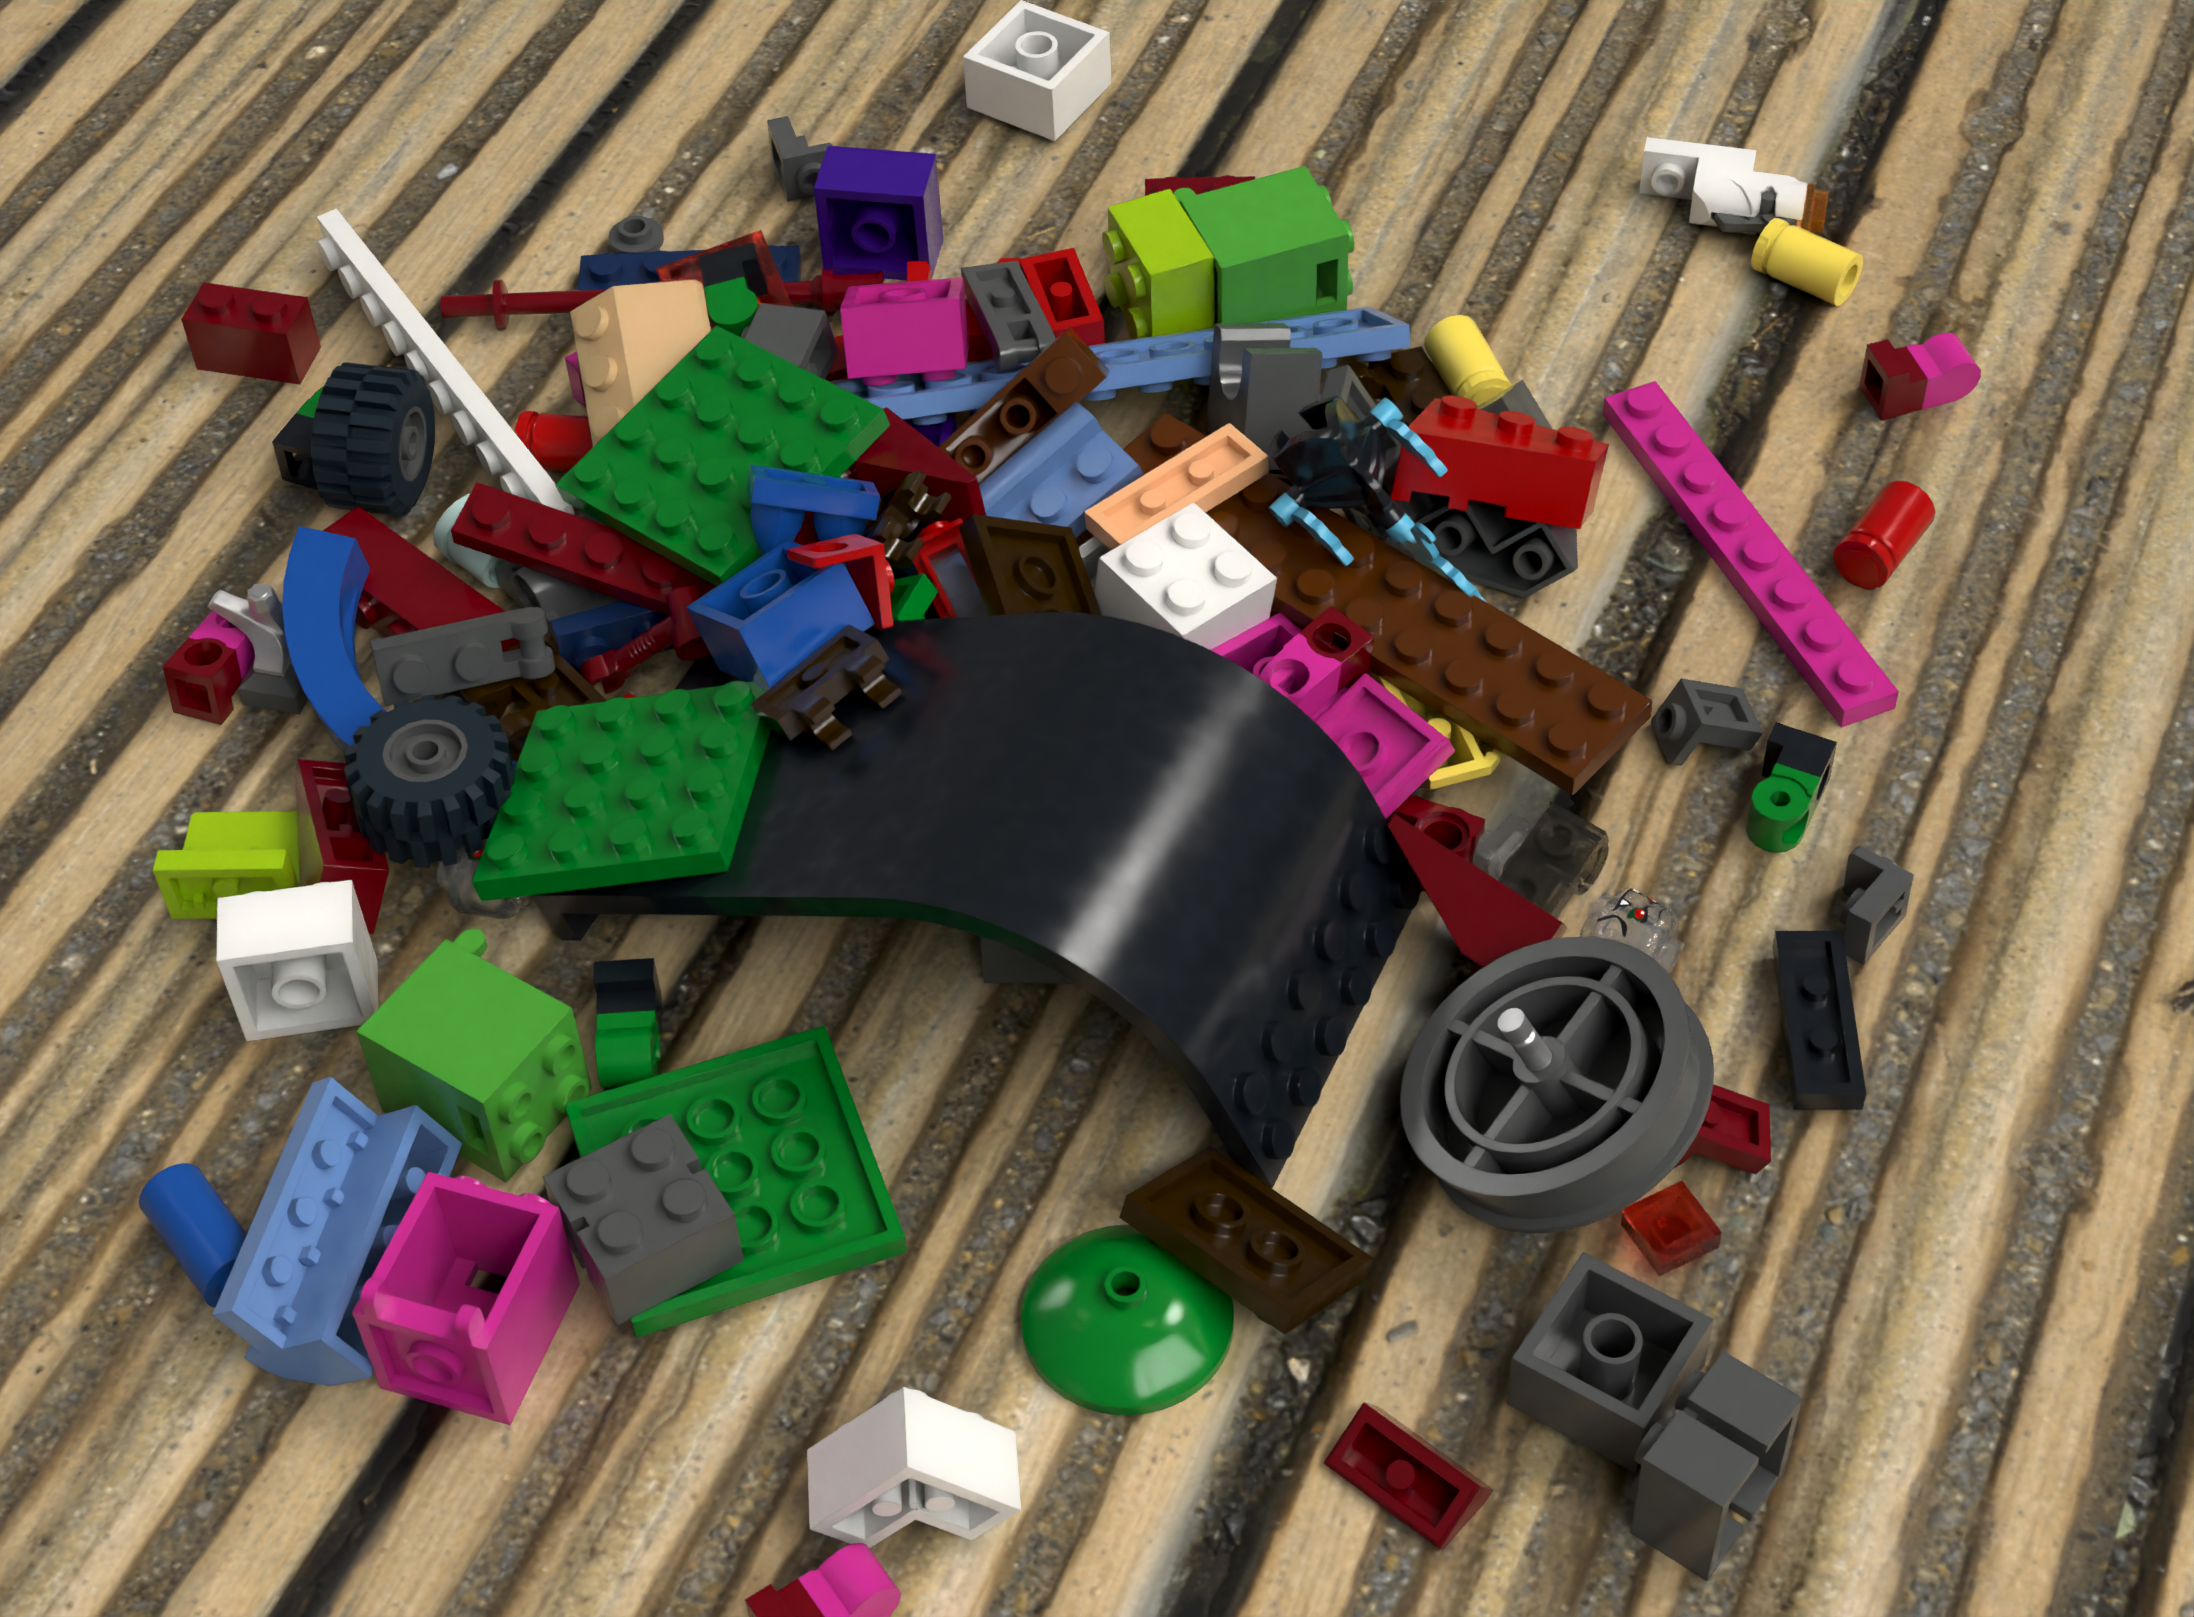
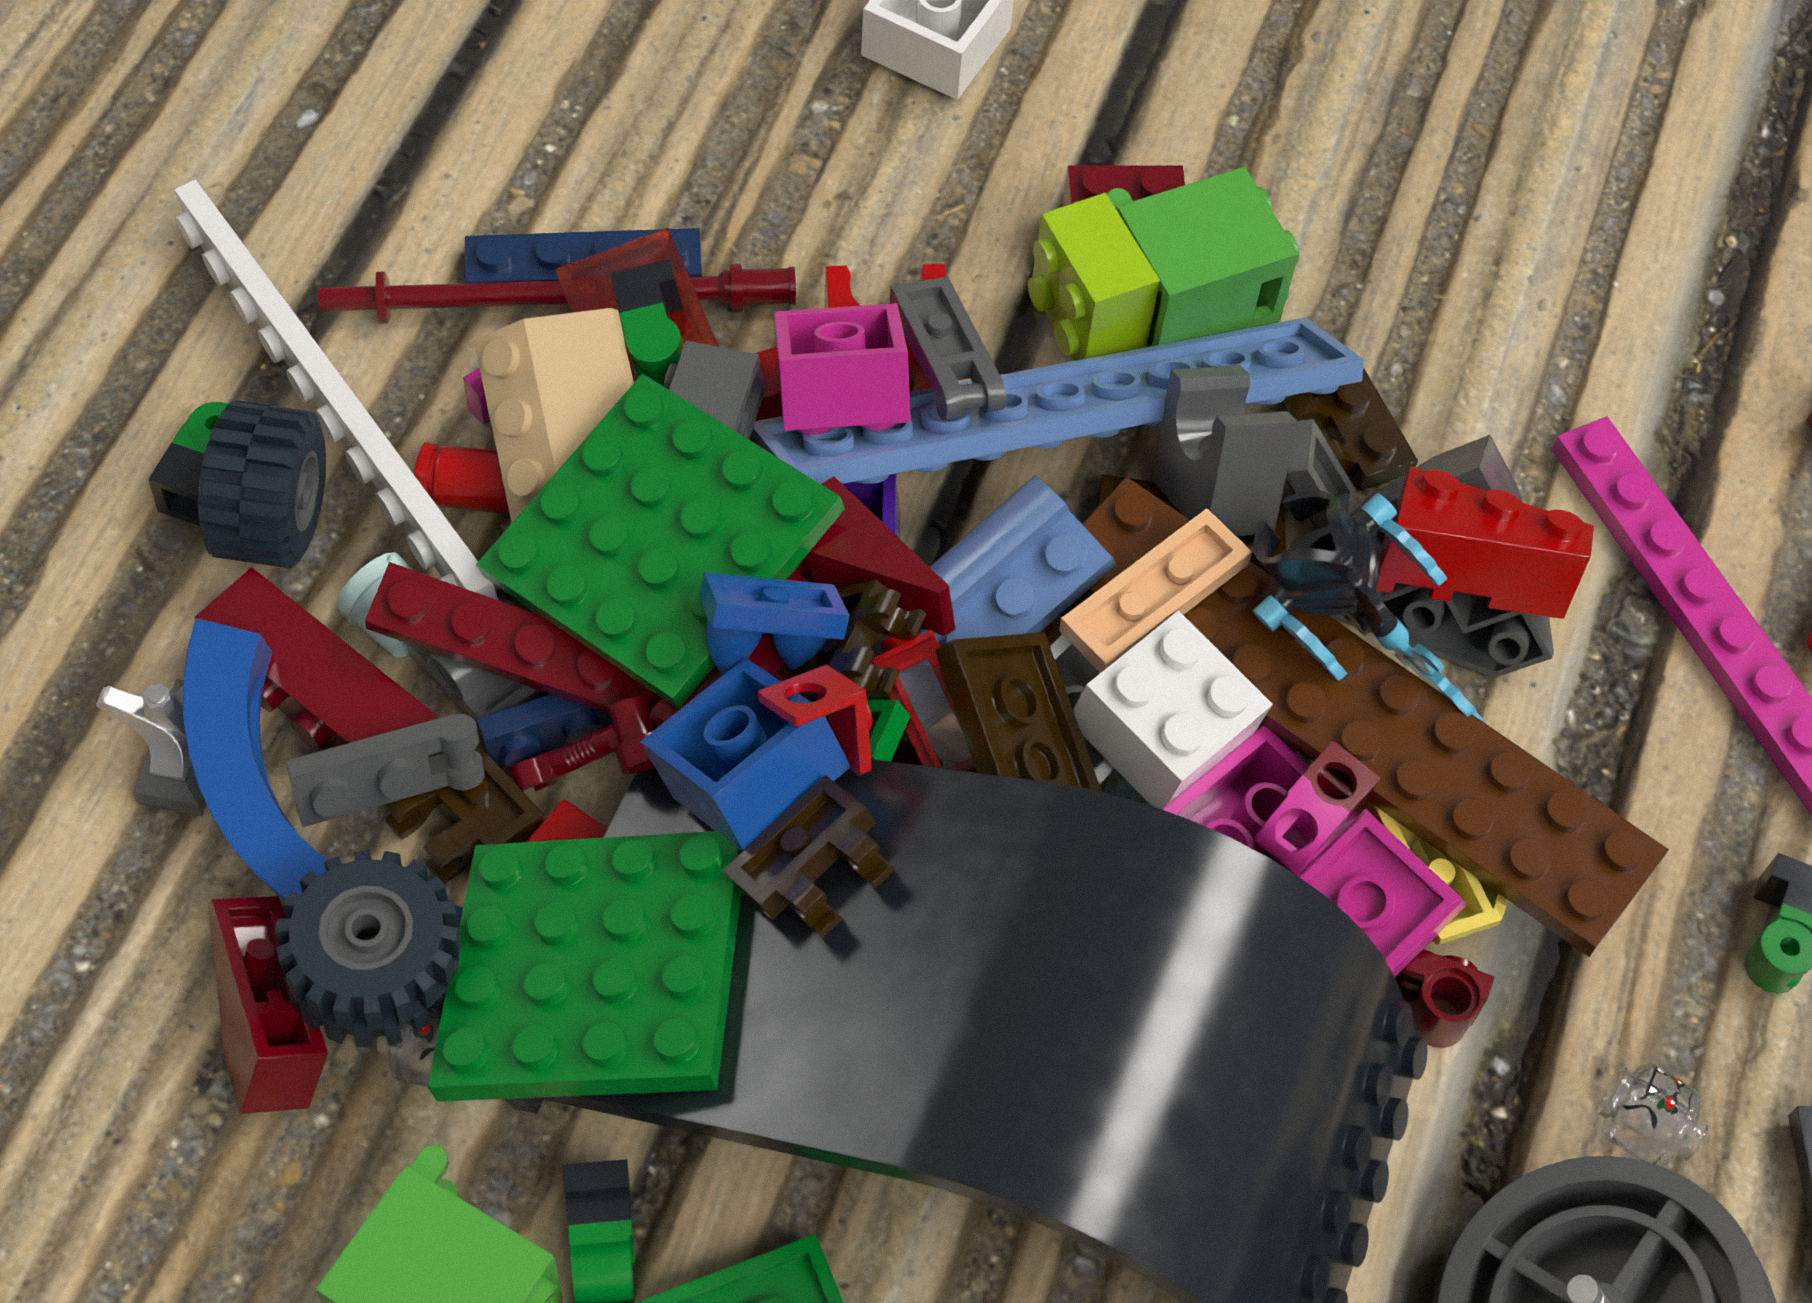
camera: 10 degrees left, 10 degrees up
lime bracket [153,811,300,919] -> none
dark red leg [162,611,255,725] -> none
dark red brick [181,282,321,385] -> none
white brick [216,880,378,1041] -> none
dark grey plate [609,215,664,254] -> none
dark grey bracket [767,116,833,201] -> none
dark purple brick [814,146,943,280] -> none
reddish brown slope [938,327,1109,484] -> none
red brick [1020,248,1105,346] -> none
dark red slope [1387,814,1568,976] -> none
light yellow piece [1424,315,1512,406] -> none
clear plate [1470,812,1533,887] -> none
clear smoke plate [1498,802,1609,918] -> none
white plate [1639,137,1829,236] -> none
dark grey bracket [1651,678,1763,766] -> none
light yellow piece [1751,218,1863,306] -> none

